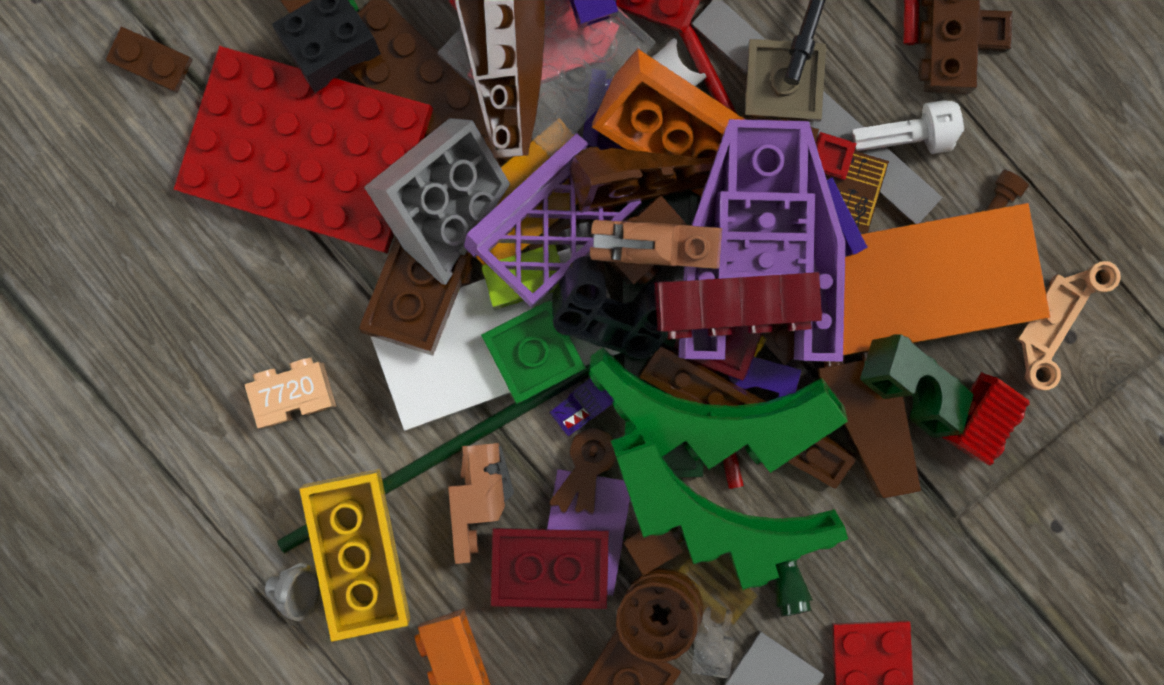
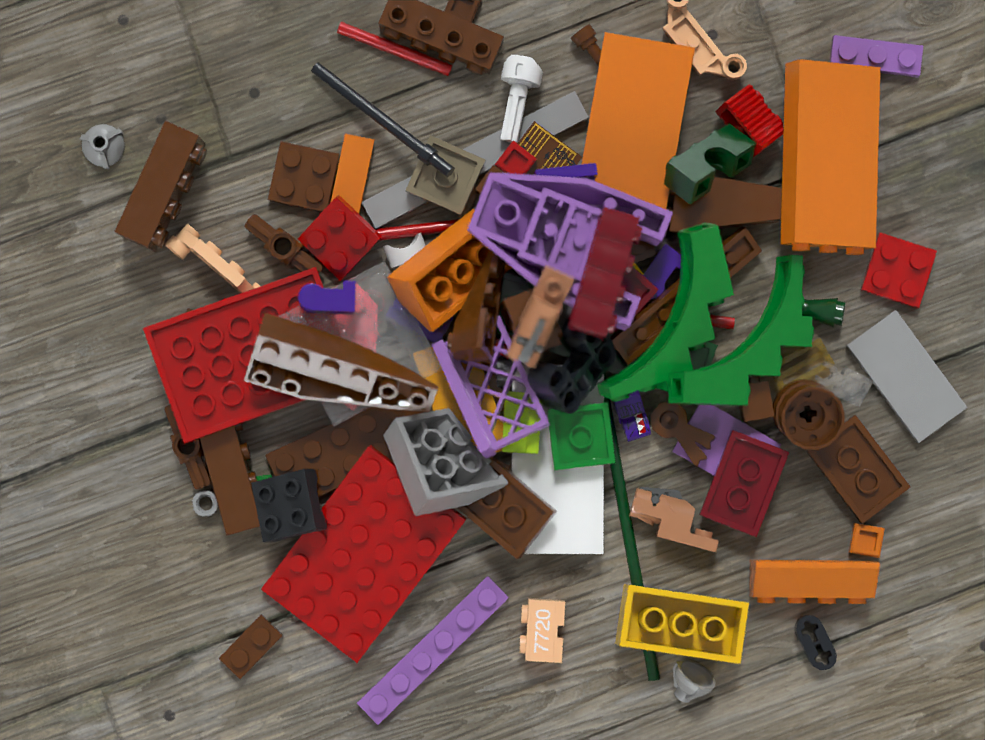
camera: 70 degrees left, 0 degrees up
none -> medium lavender plate [357,576,509,725]
none -> orange brick [781,59,880,255]
none -> medium lavender plate [829,35,923,77]

